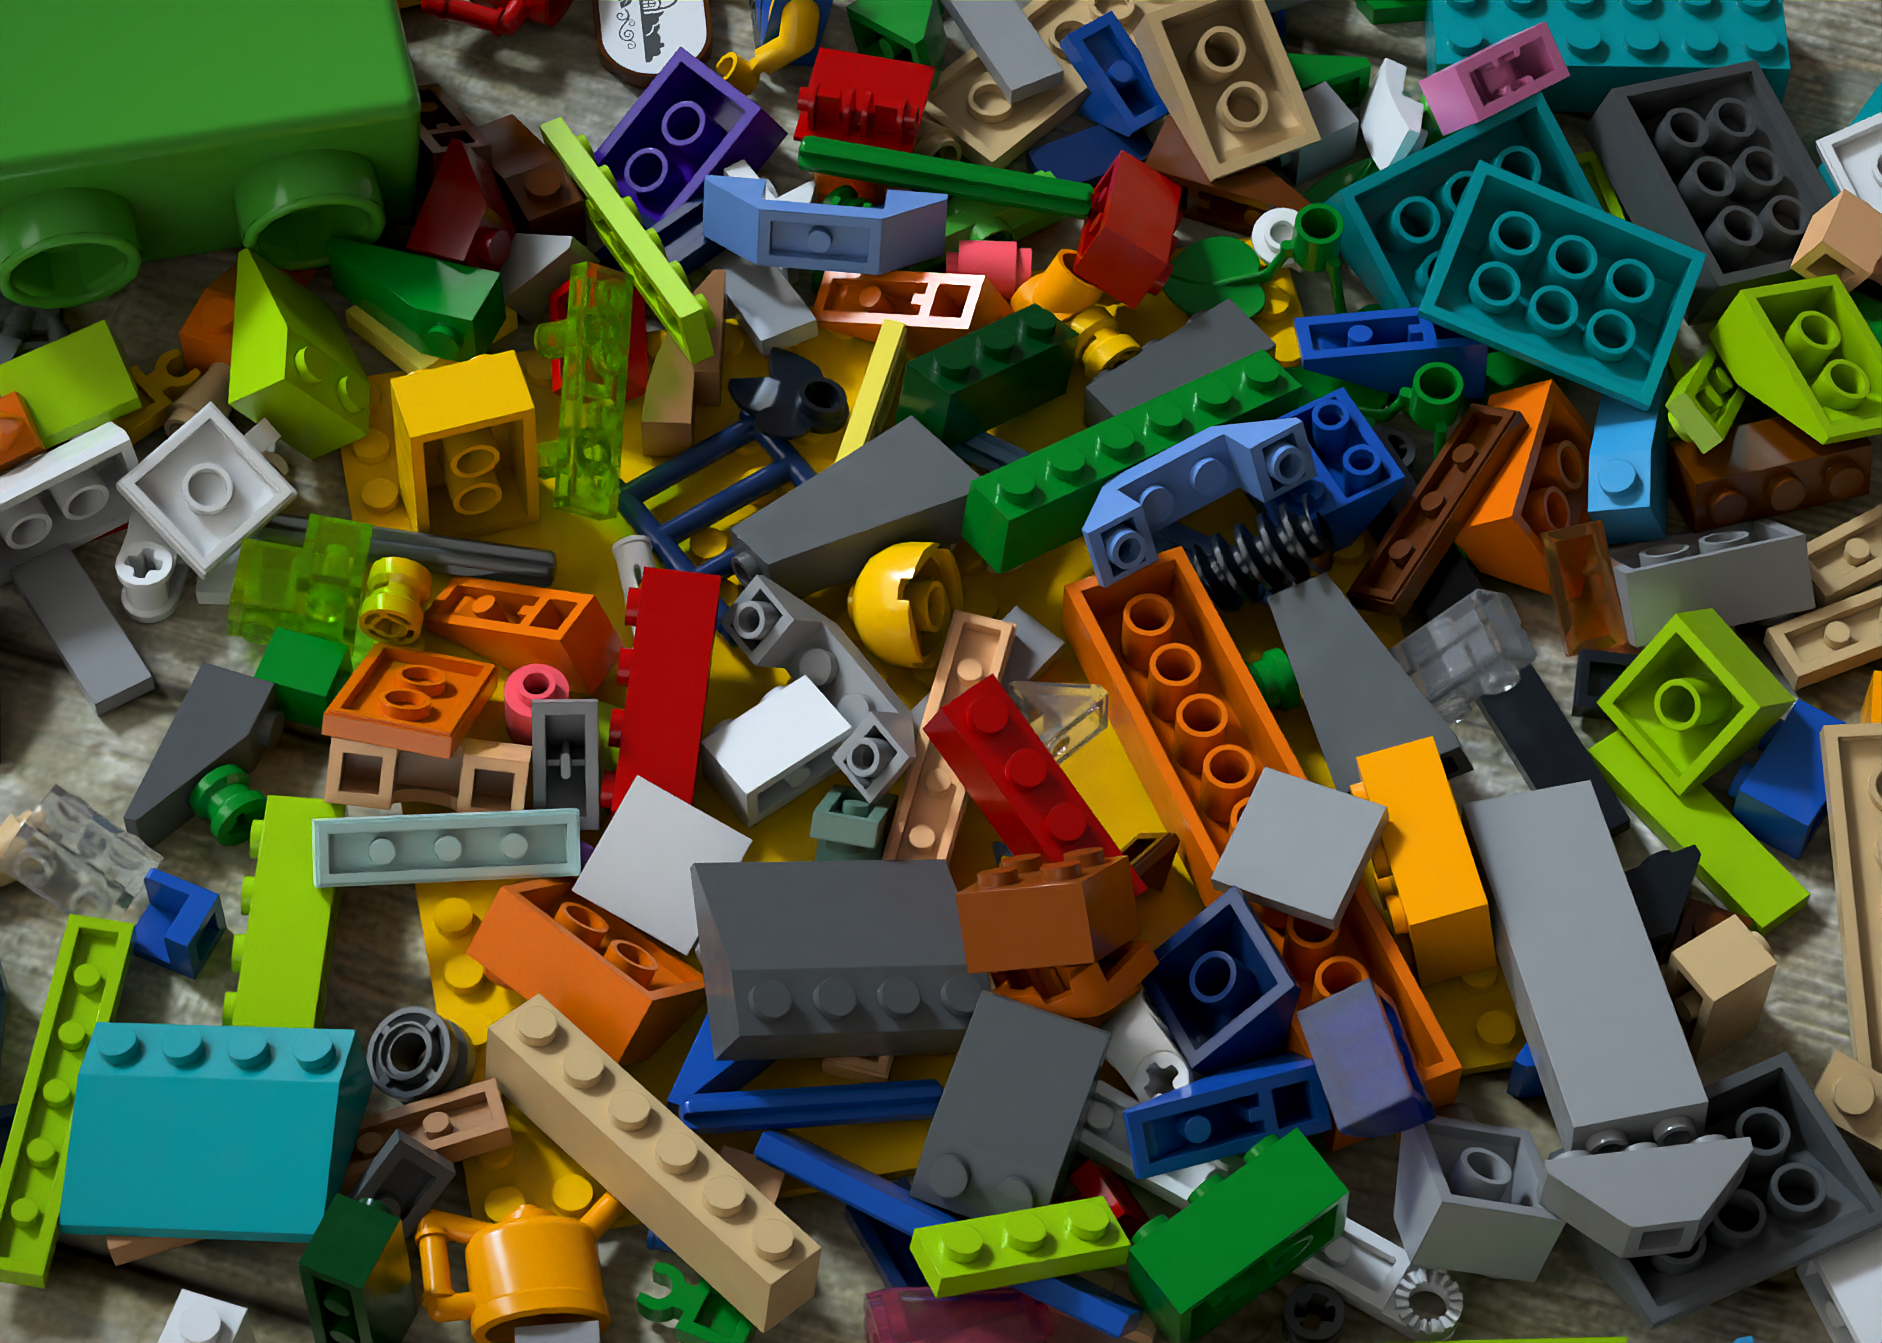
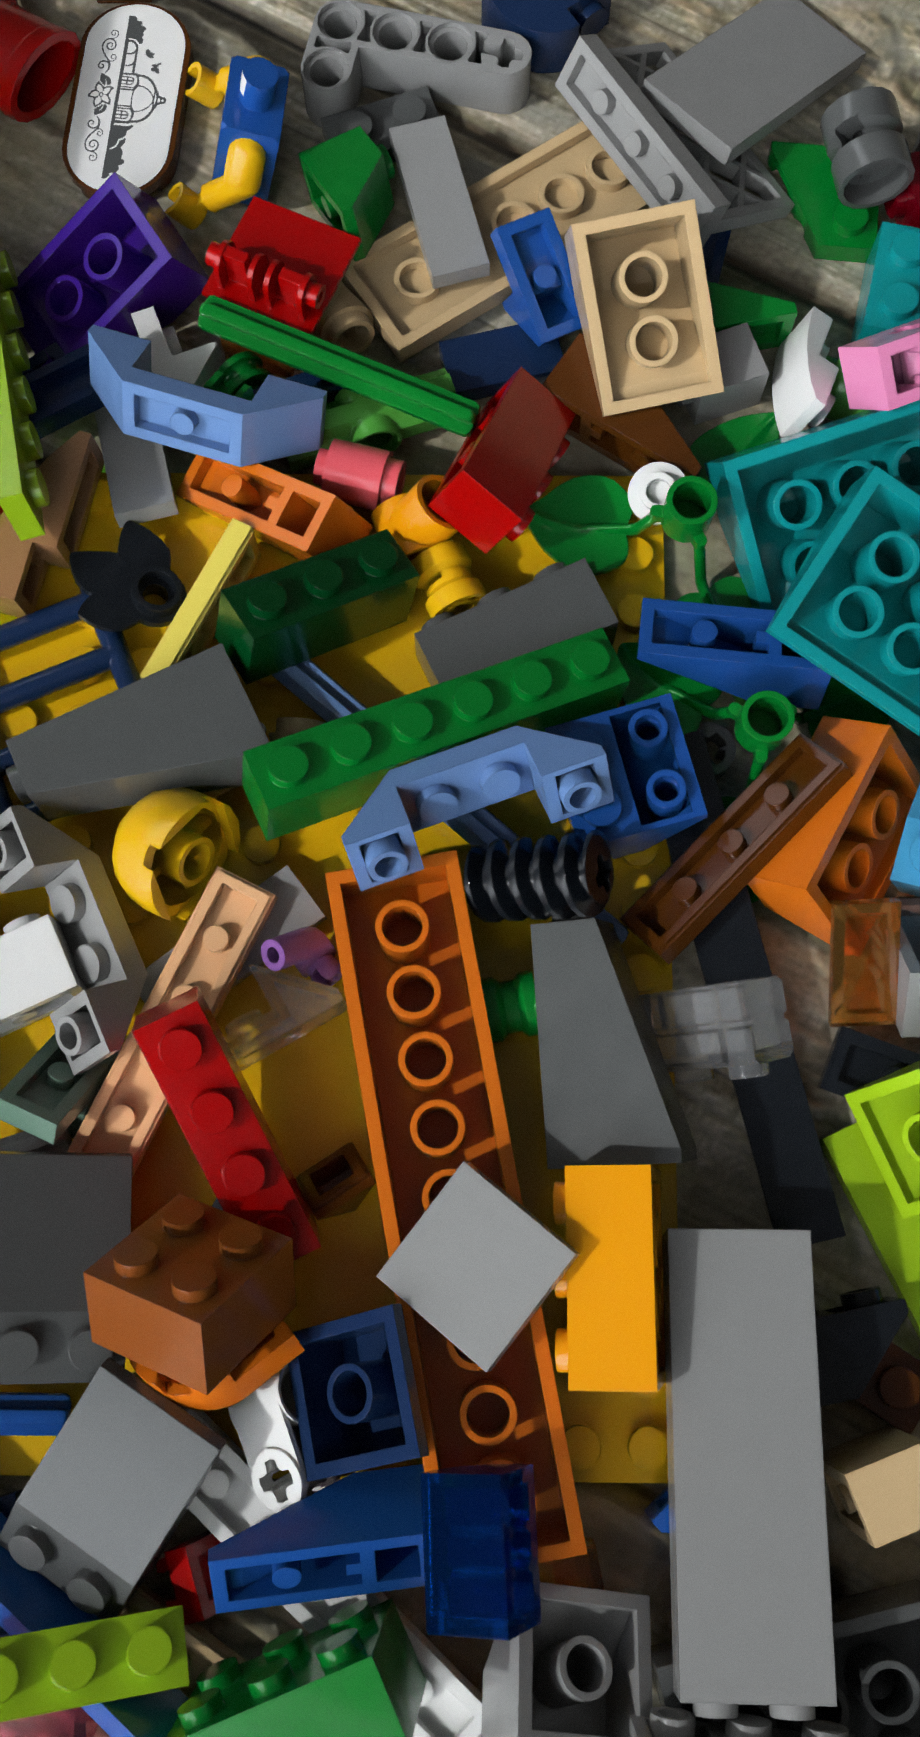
camera: 15 degrees right, 20 degrees up
none -> medium lavender arm [261,926,342,989]

